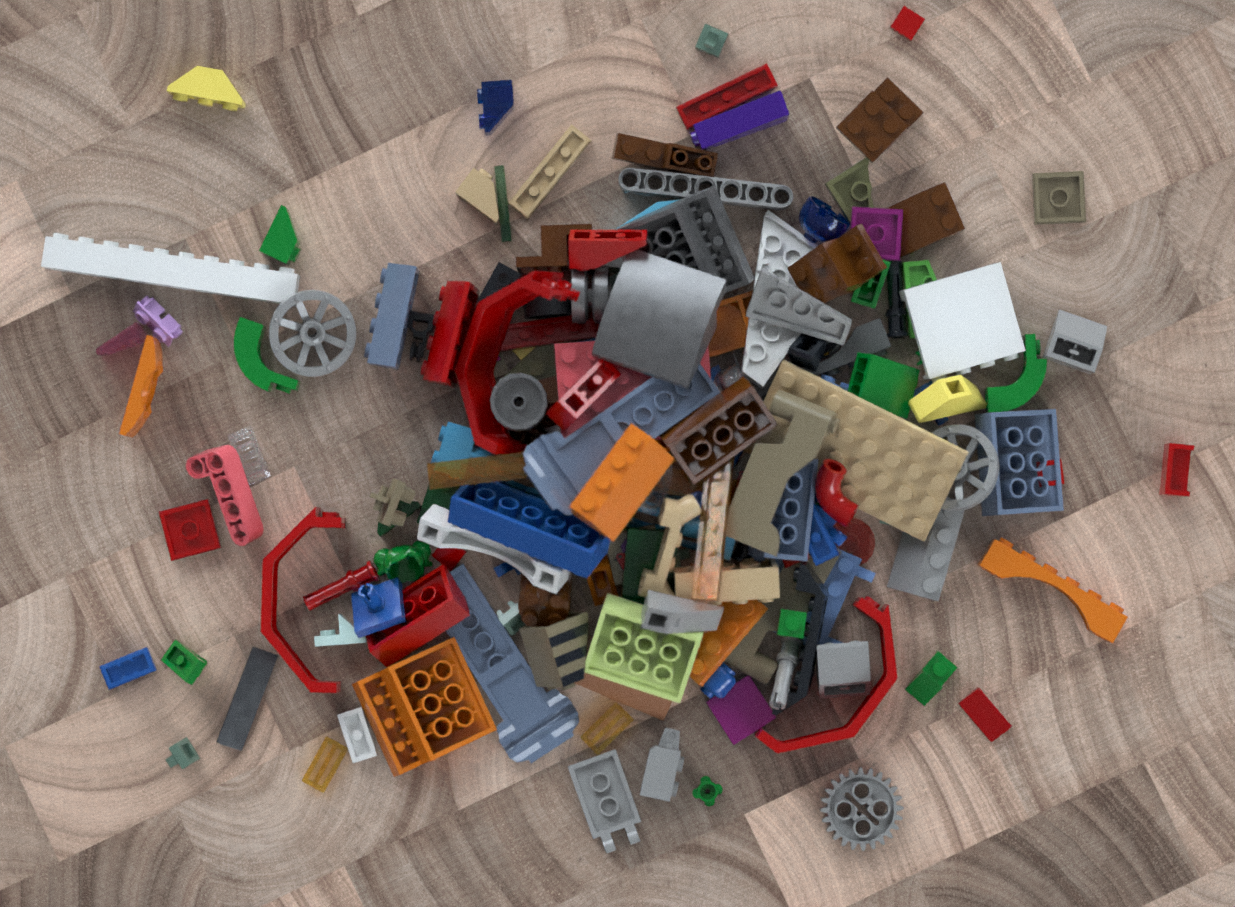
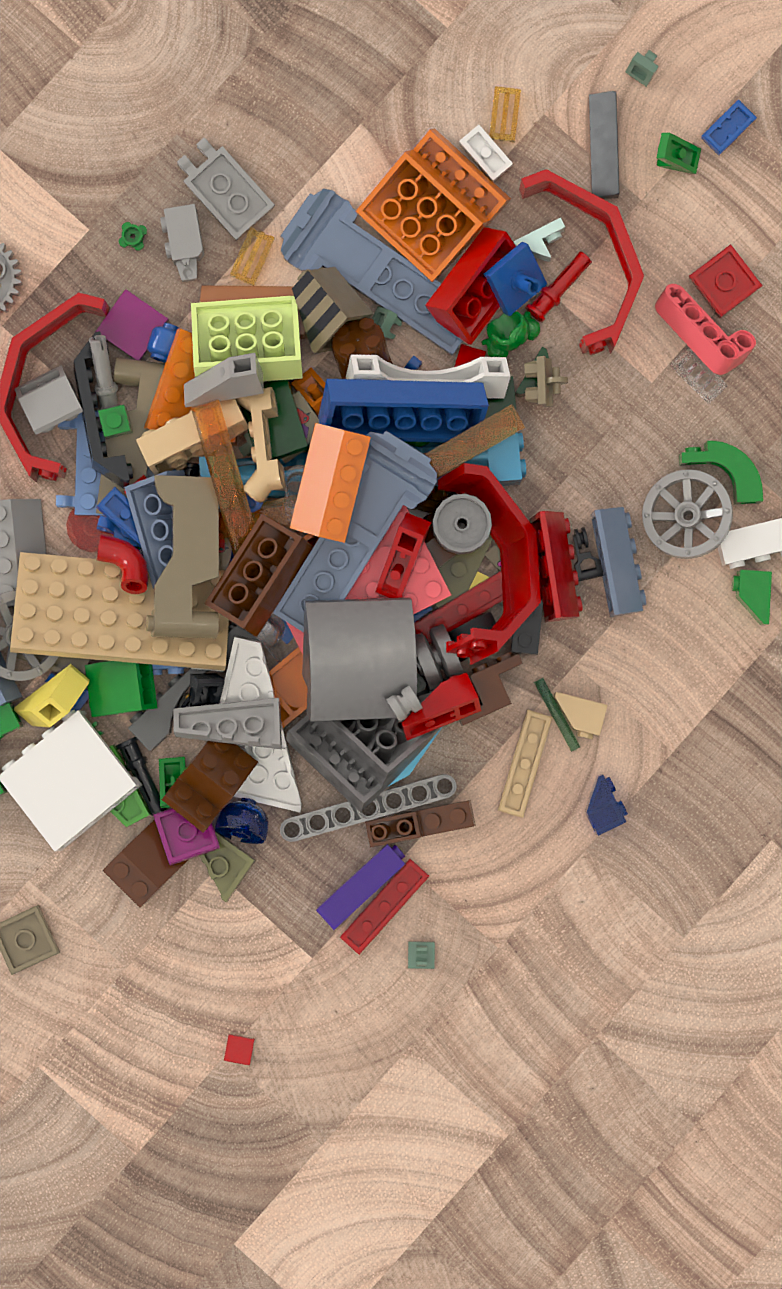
camera: 155 degrees right, 0 degrees up
reddish brown bracket [836,77,924,163] -> none
none -> light grey wheel [386,686,423,722]

